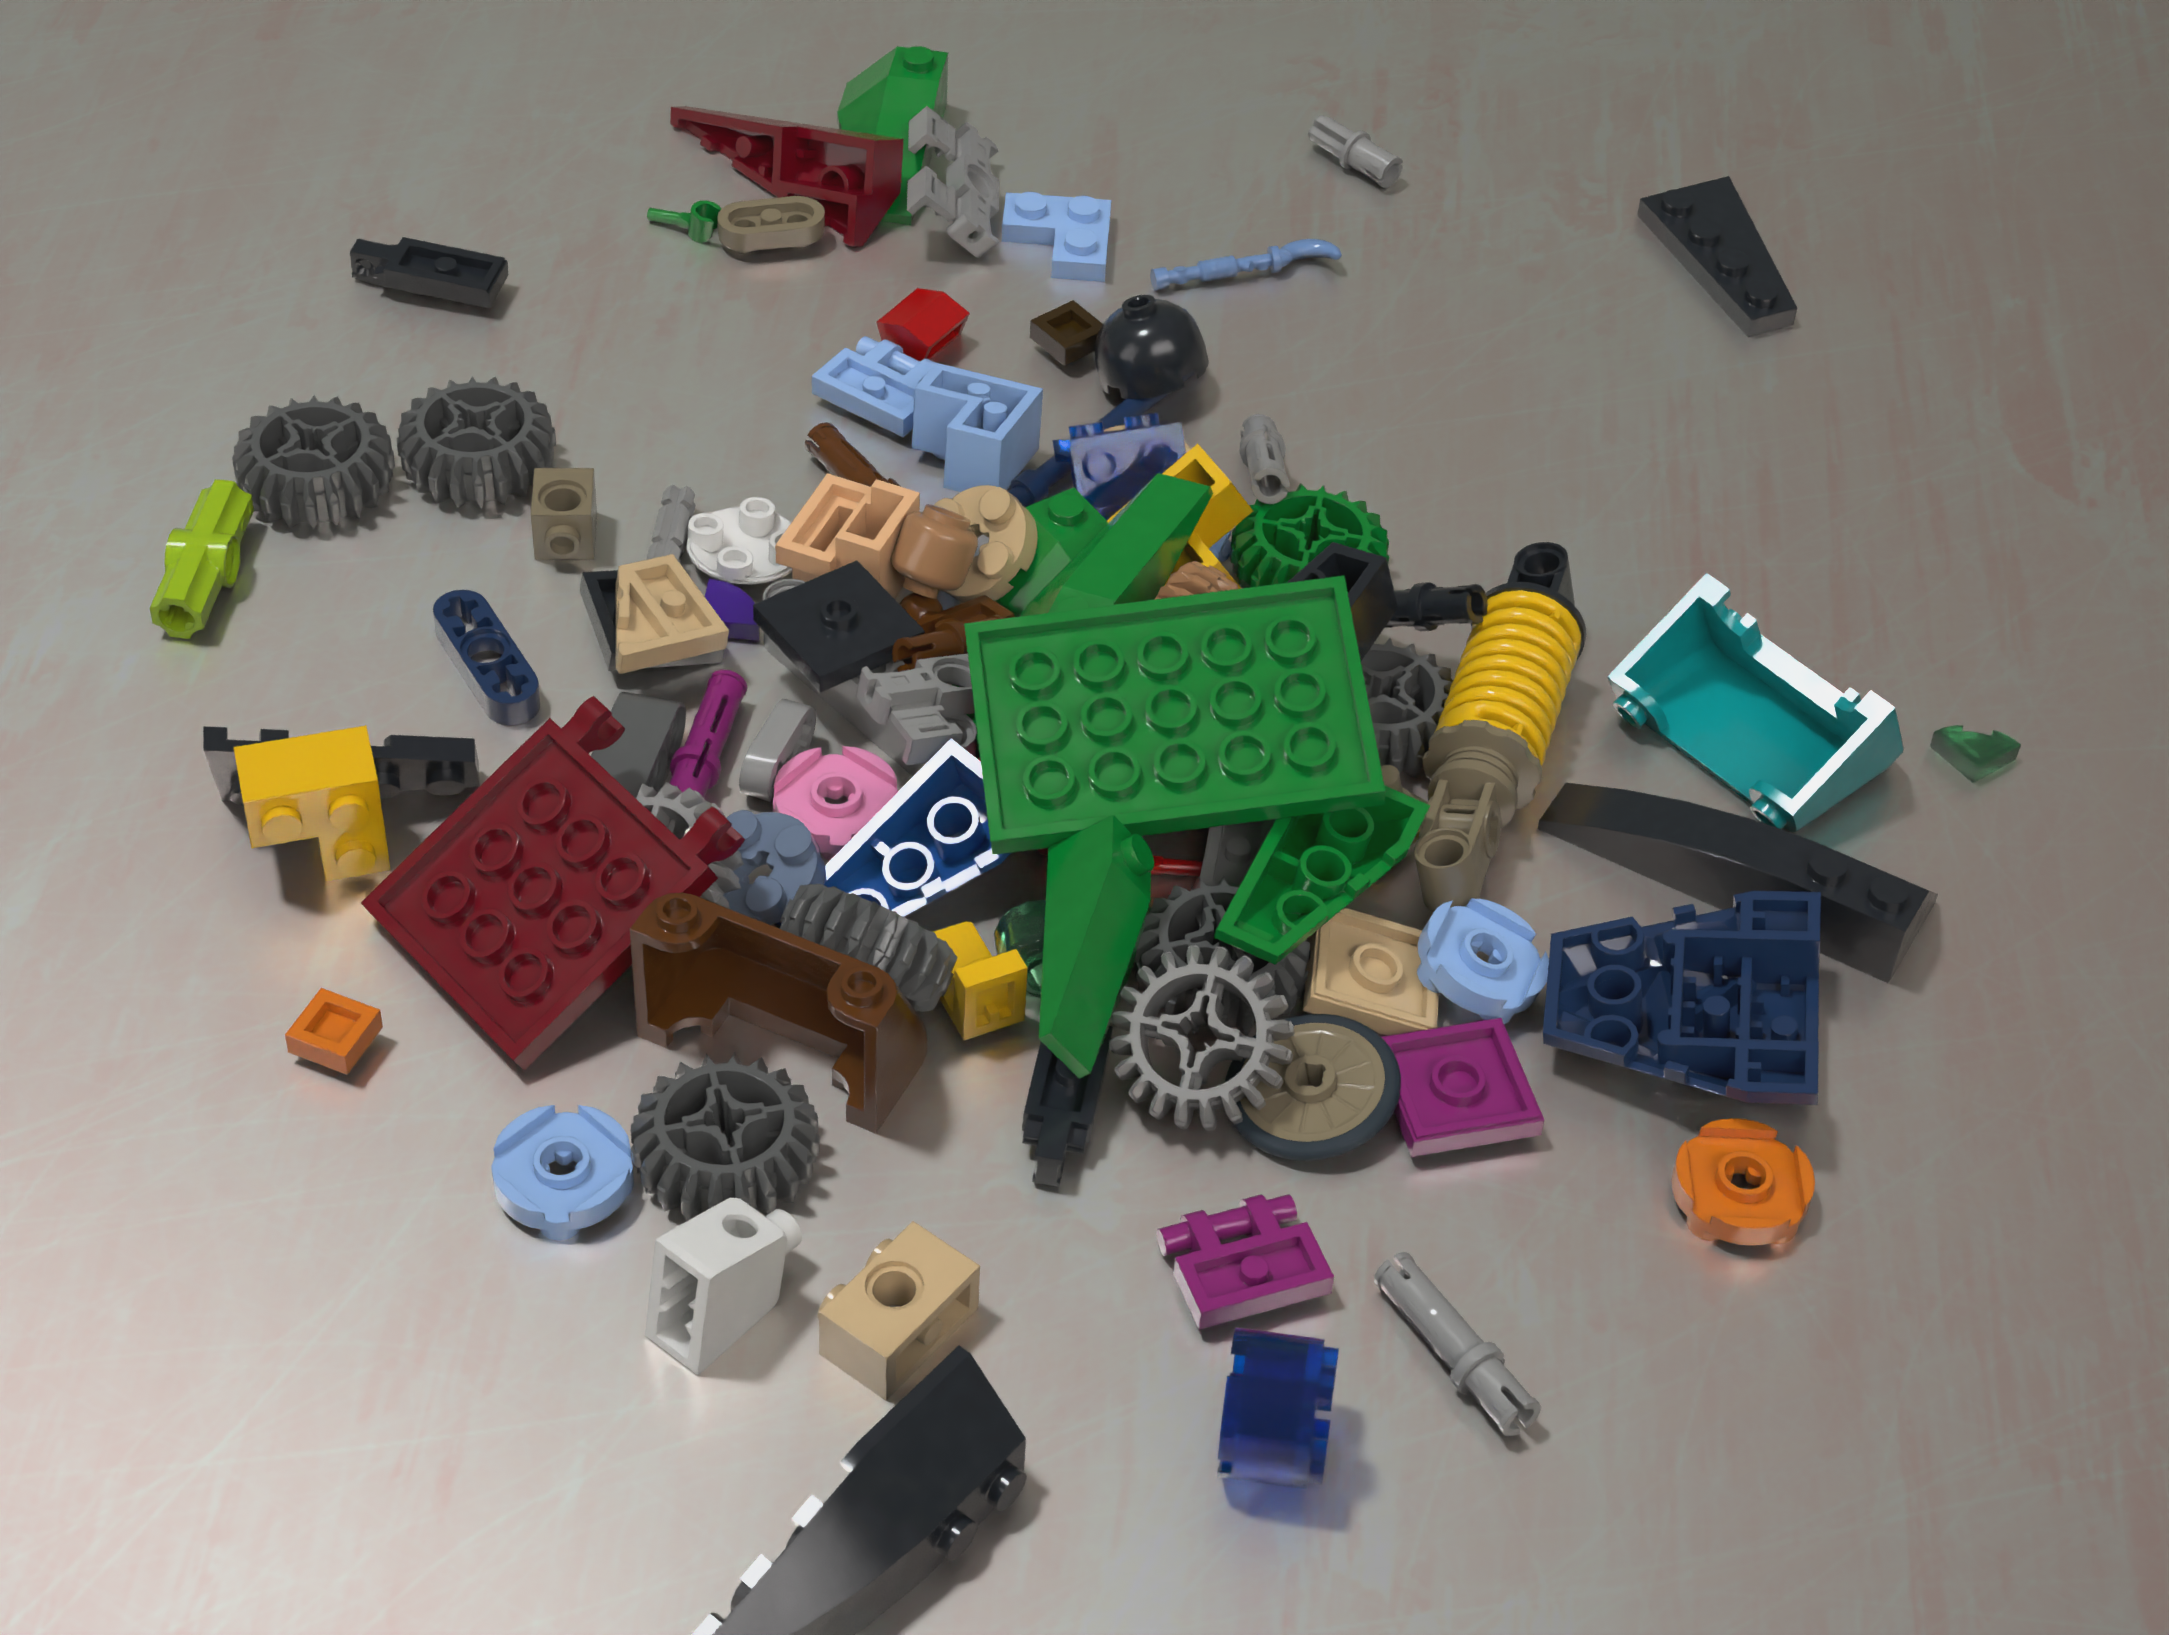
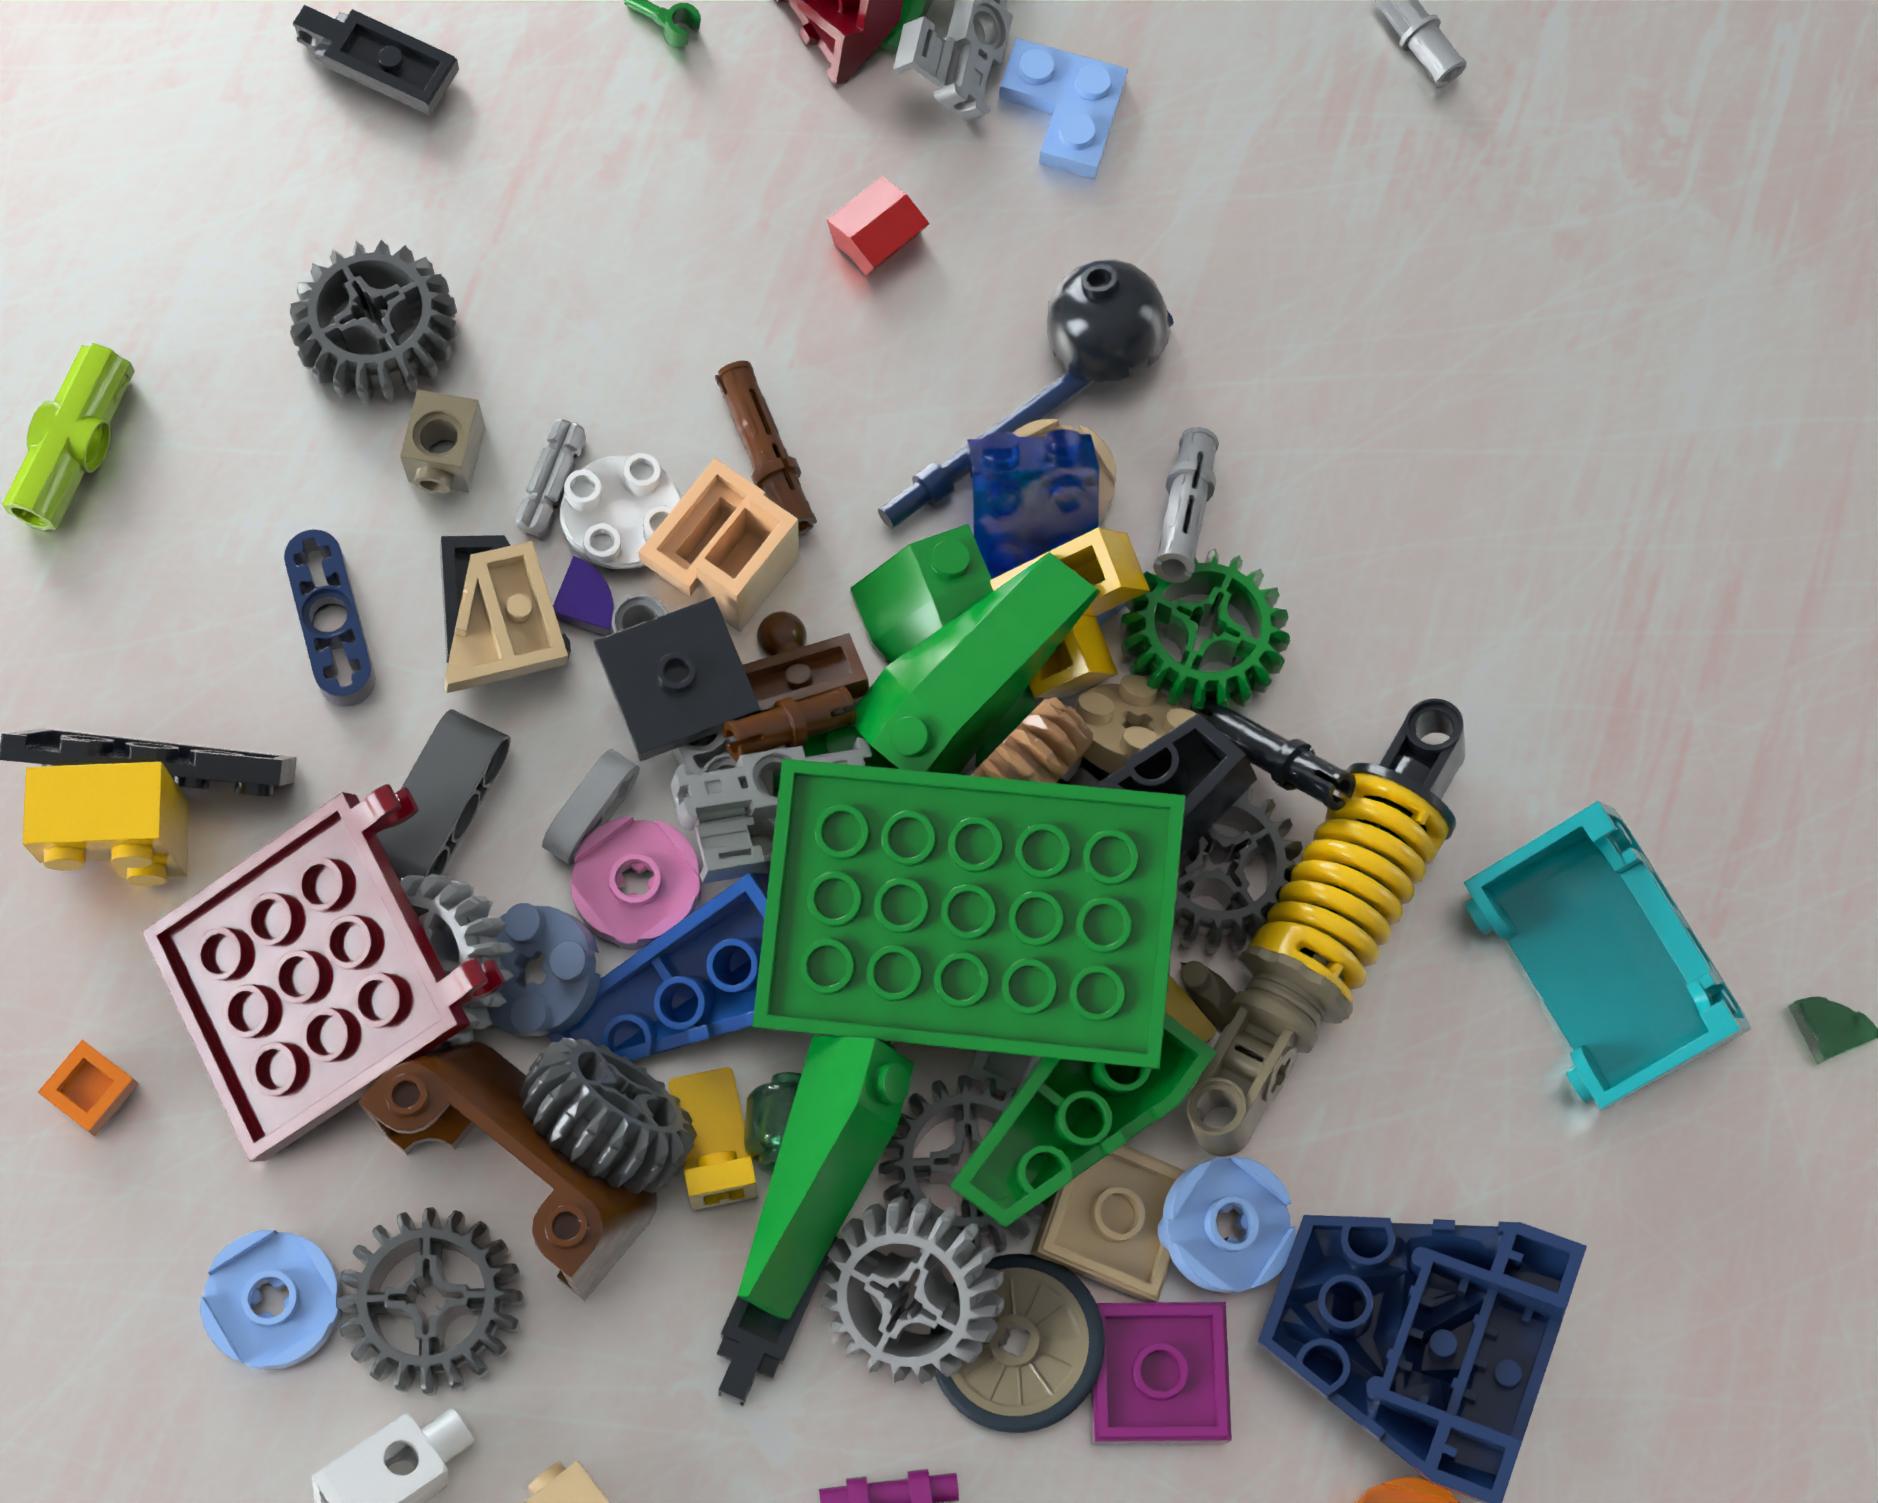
camera: 10 degrees right, 25 degrees up
dark grey gear [232,395,395,530] -> none
magenta pin [670,670,748,798] -> none
dark tan plate [717,196,825,253] -> none
light blue plate [812,336,936,437] -> none
medium nougat head [890,504,978,599] -> none
light blue brick [912,363,1043,492] -> none
tan plate [934,485,1038,603] -> none
dark brown plate [1030,300,1103,366] -> none
medium blue piece [1150,239,1342,291] -> none
black wedge [1537,783,1938,984] -> none
black wing [1637,176,1797,337] -> none

